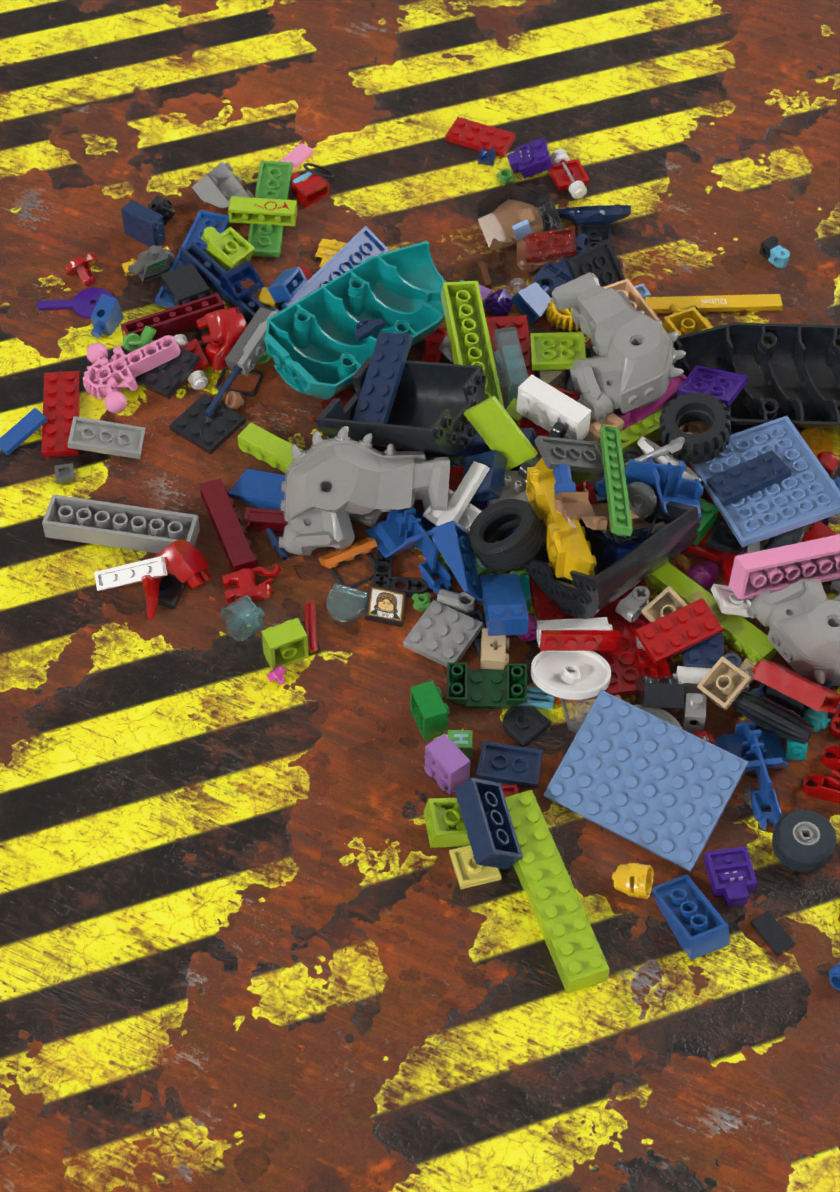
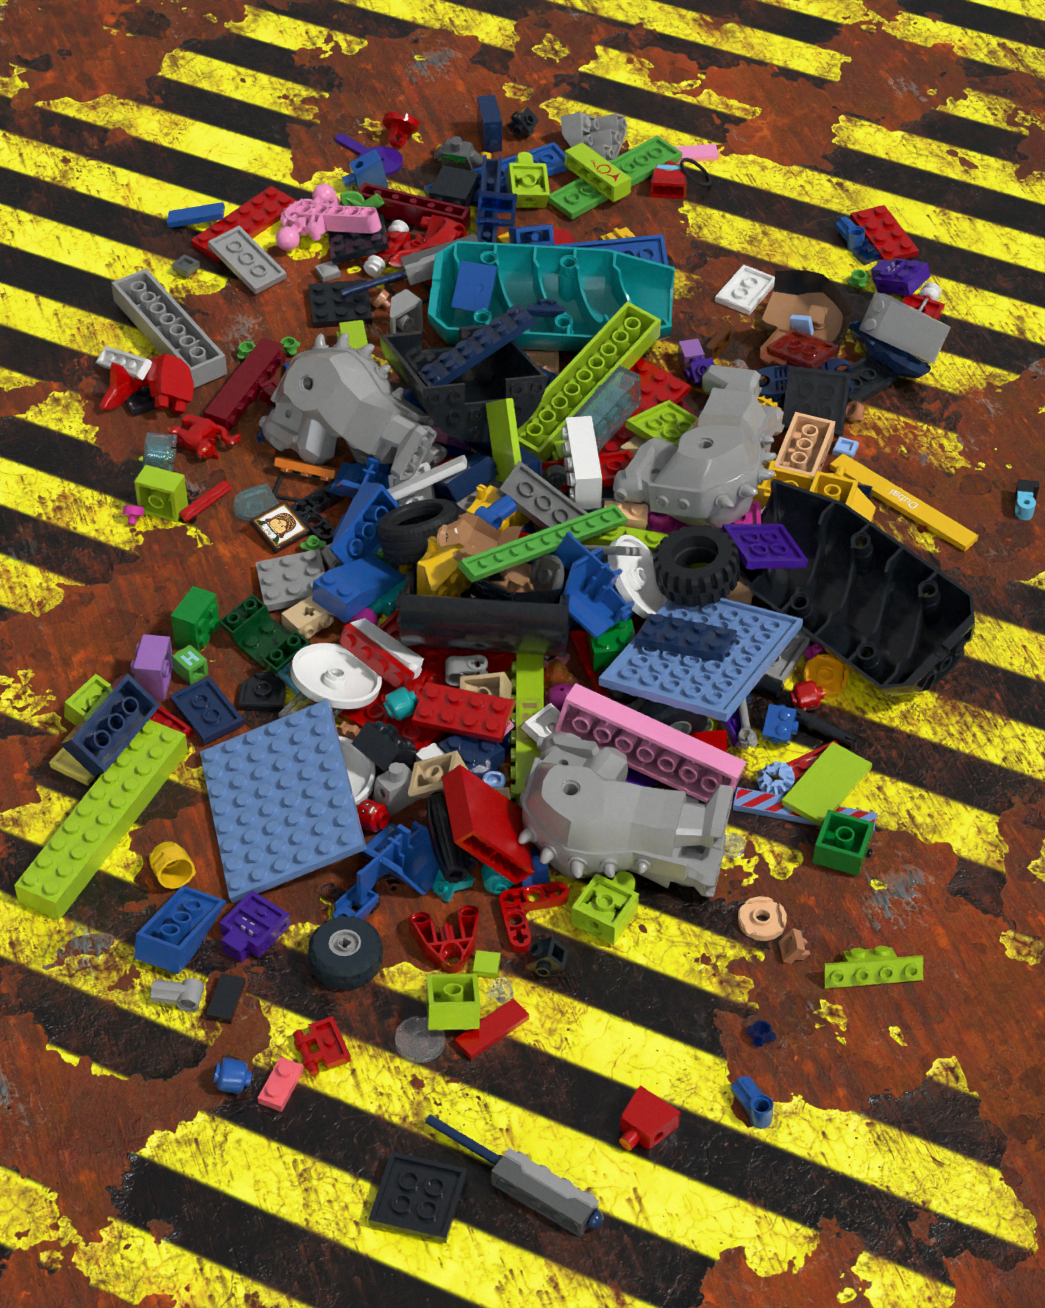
camera: 45 degrees right, 5 degrees down
none -> light grey piece [151,978,204,1012]
none -> bright green plate [237,341,256,359]
none -> bright green plate [280,337,300,355]
none -> light grey tile [315,261,341,282]
none -> teal head [383,687,418,721]
none -> light grey slope [390,289,423,334]
none -> blue piece [451,261,498,312]
none -> white tile [715,265,775,315]
none -> blue piece [835,216,865,252]
none -> light grey slope [859,293,951,364]

